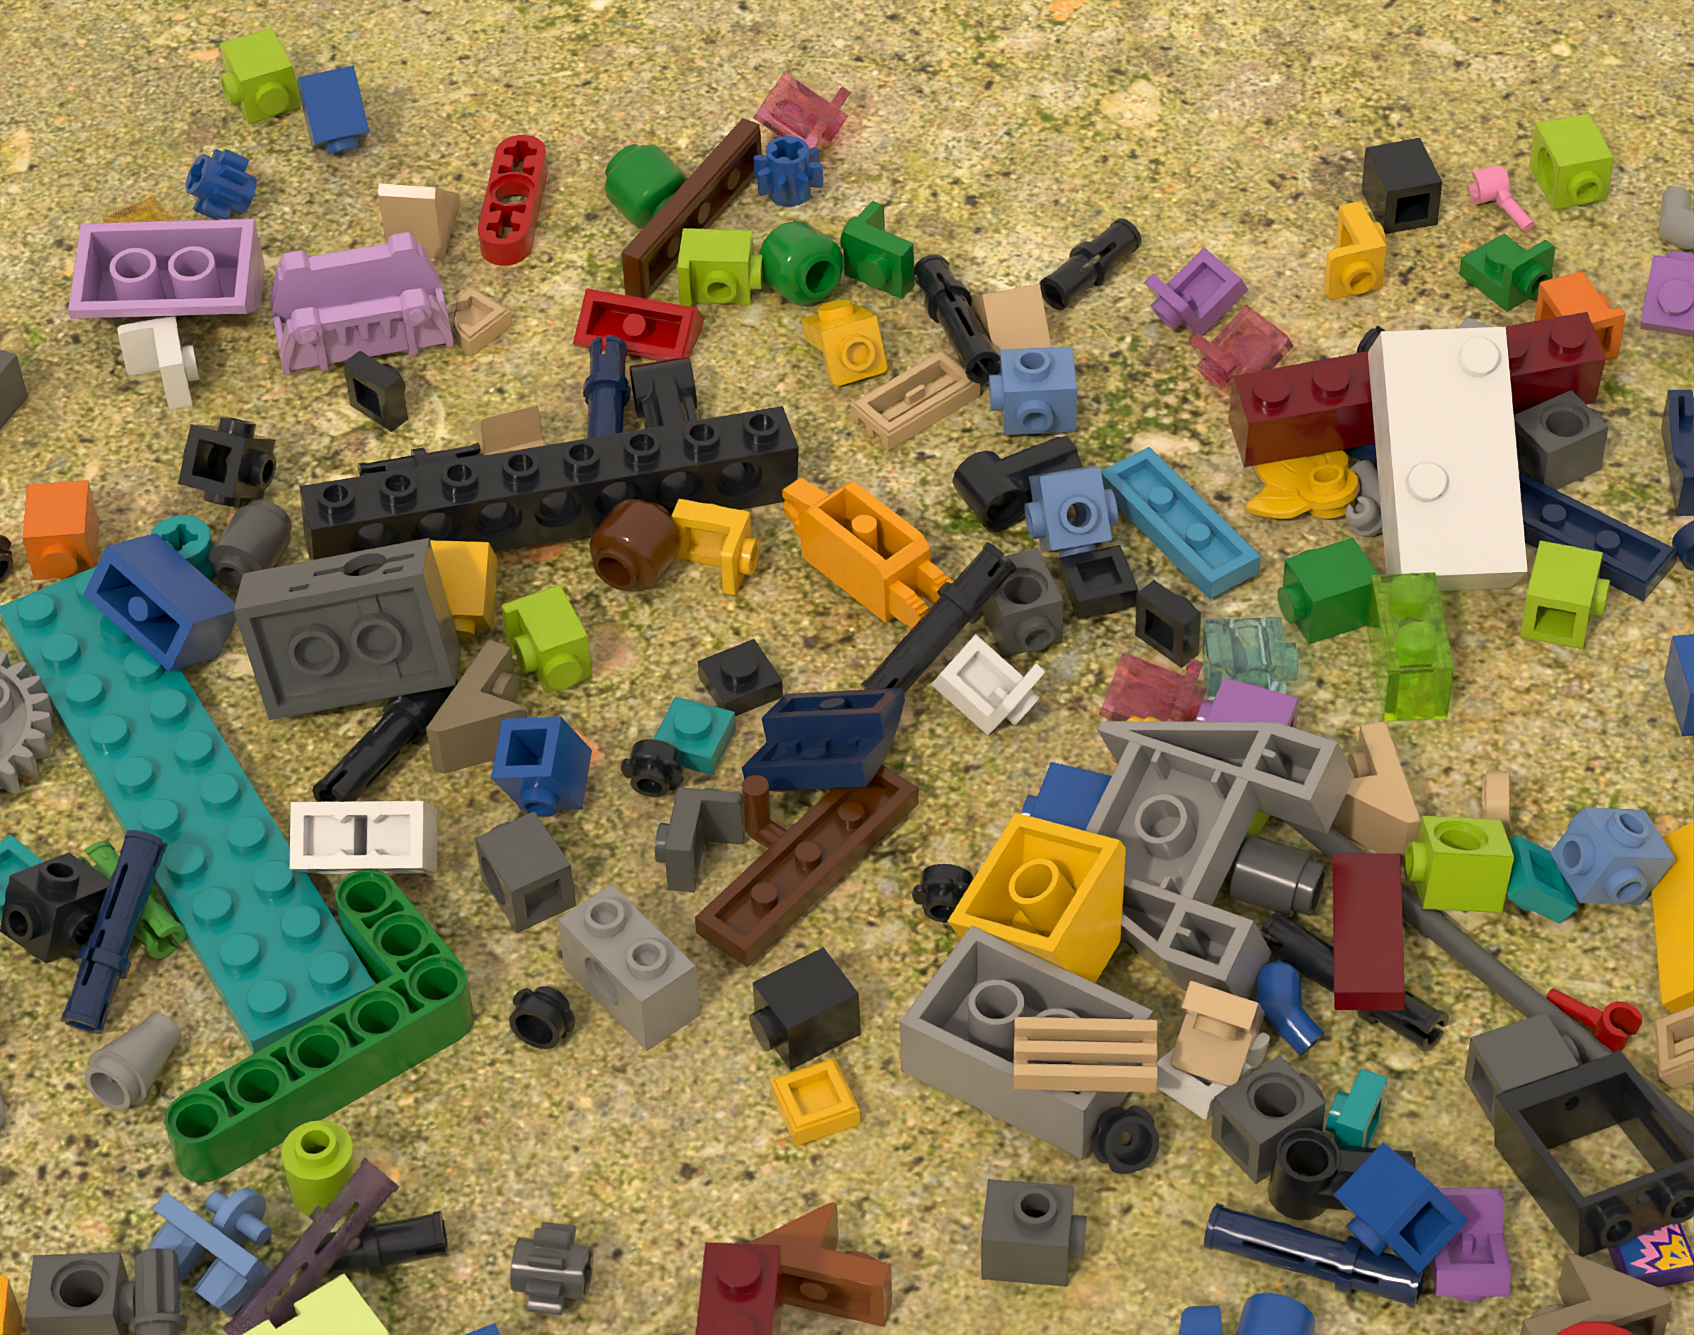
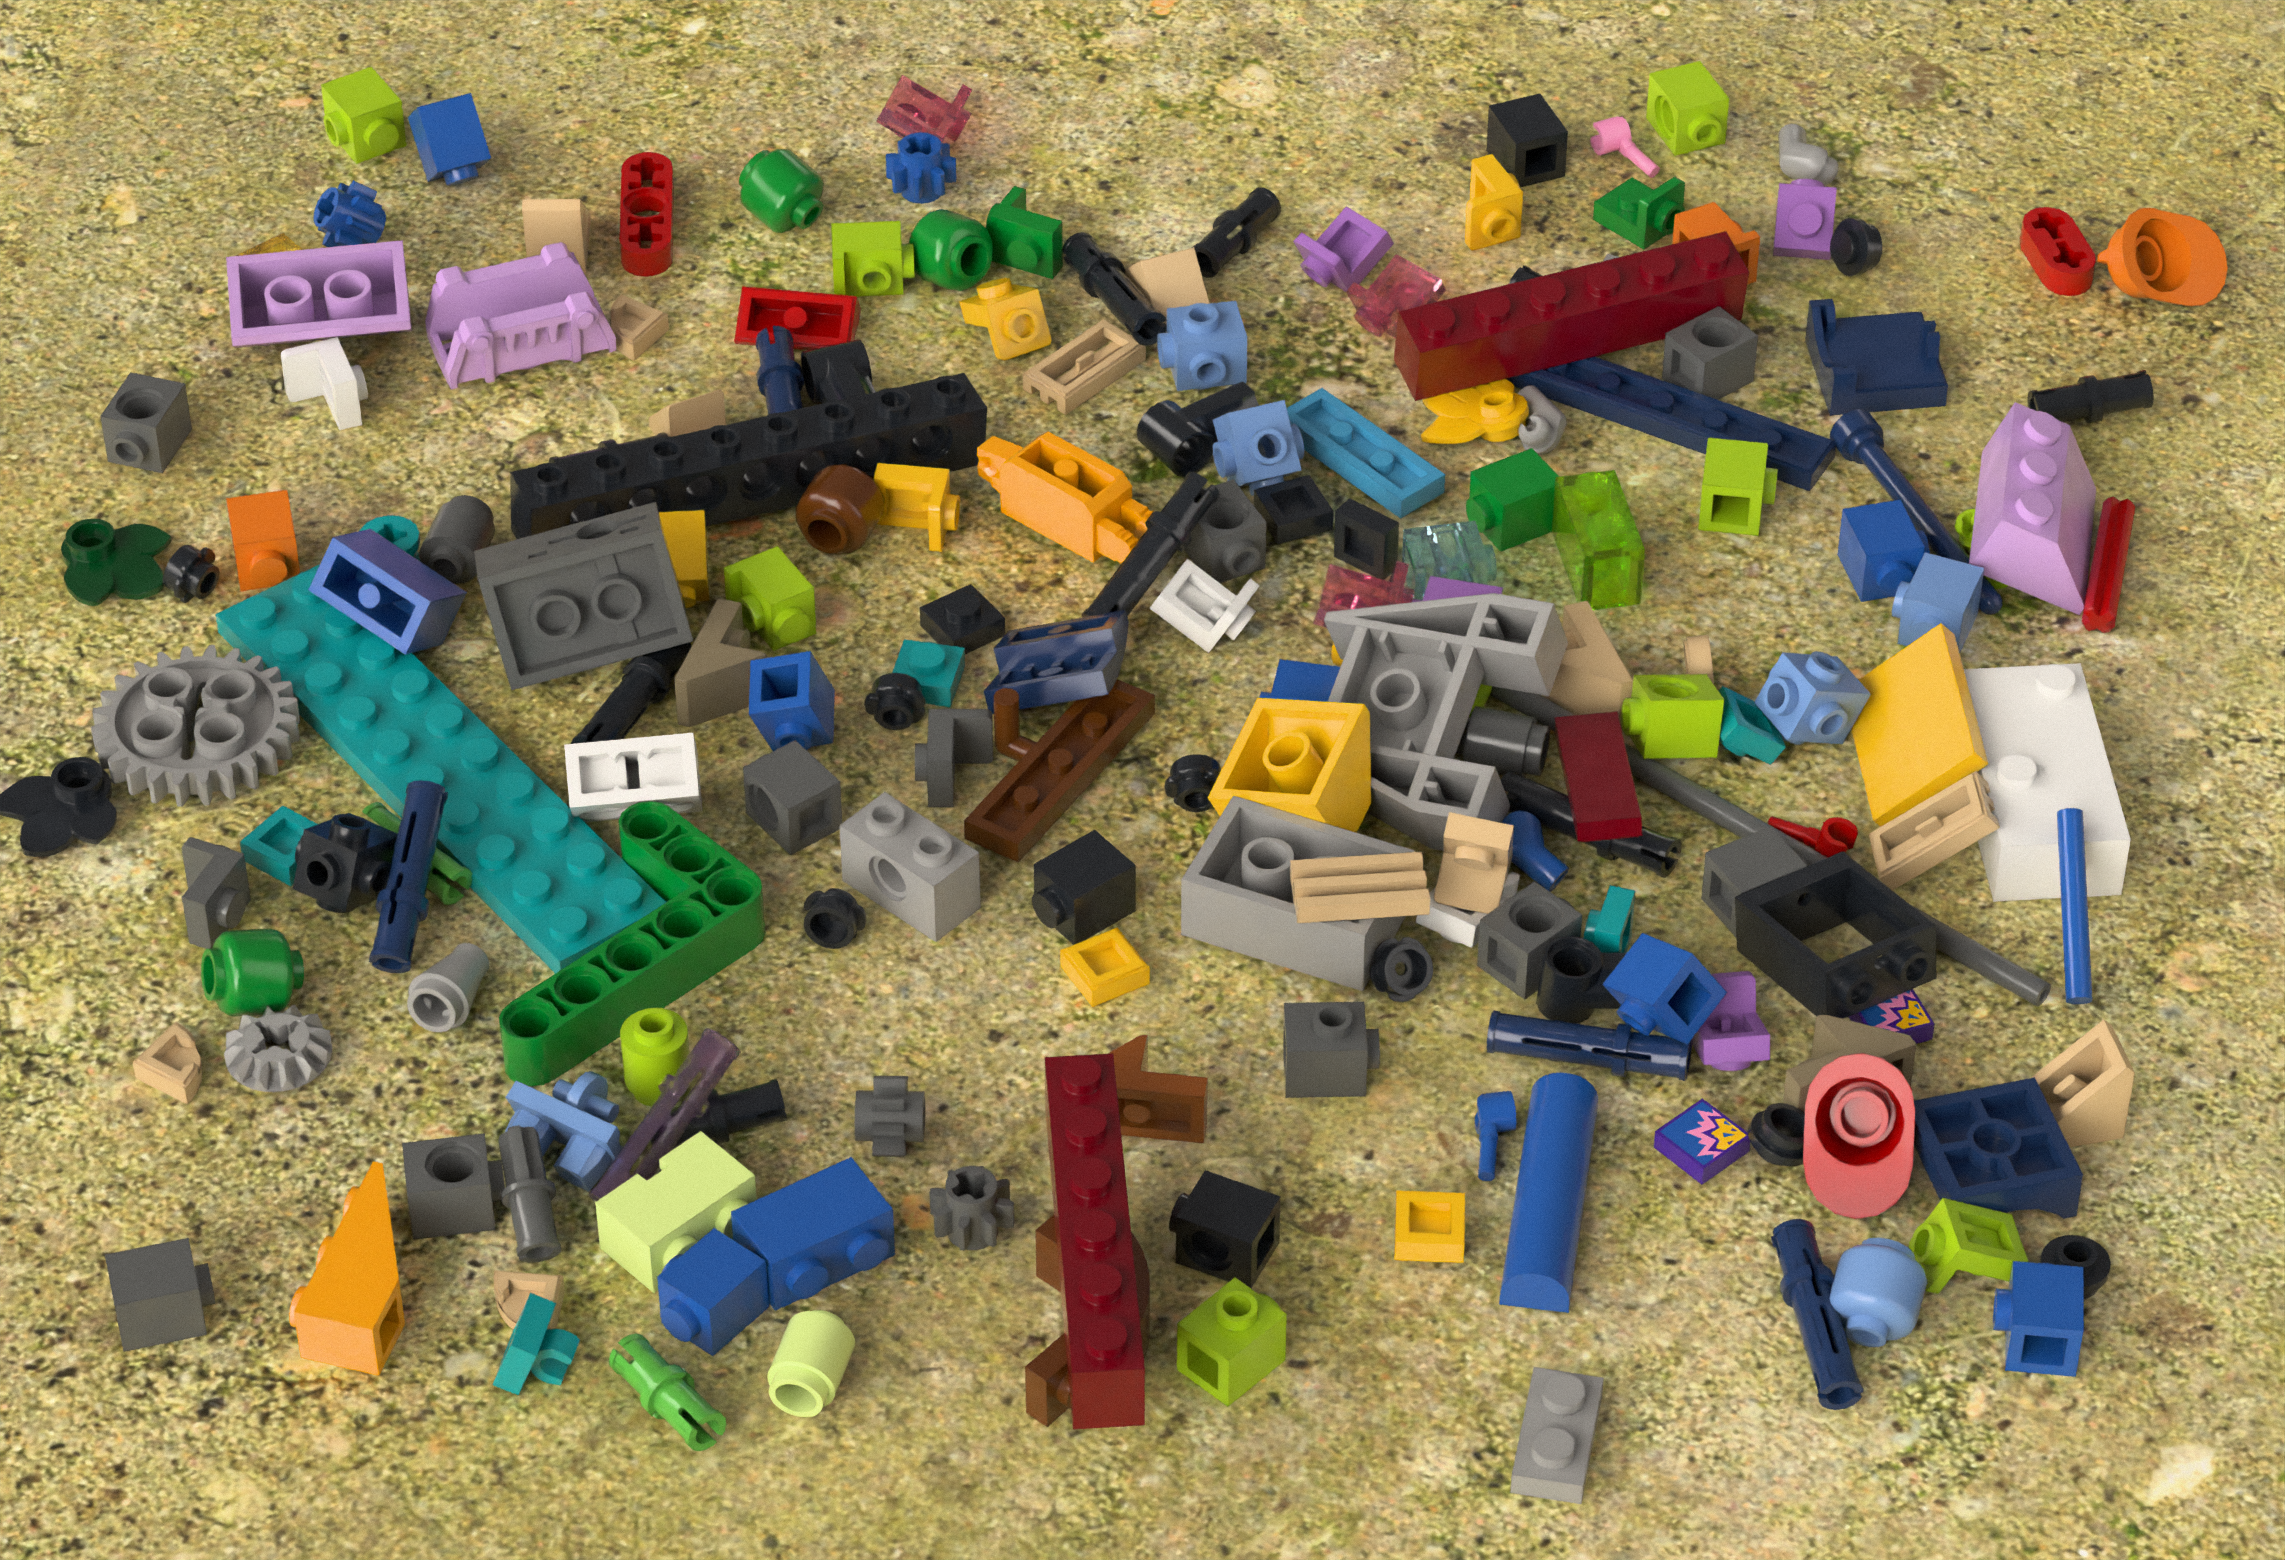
camera: 10 degrees left, 5 degrees down
black brick [178,416,276,507] -> none
black plate [343,351,408,432] -> none
reddish brown tile [621,118,762,299] -> none
white brick [1368,327,1528,593] -> none

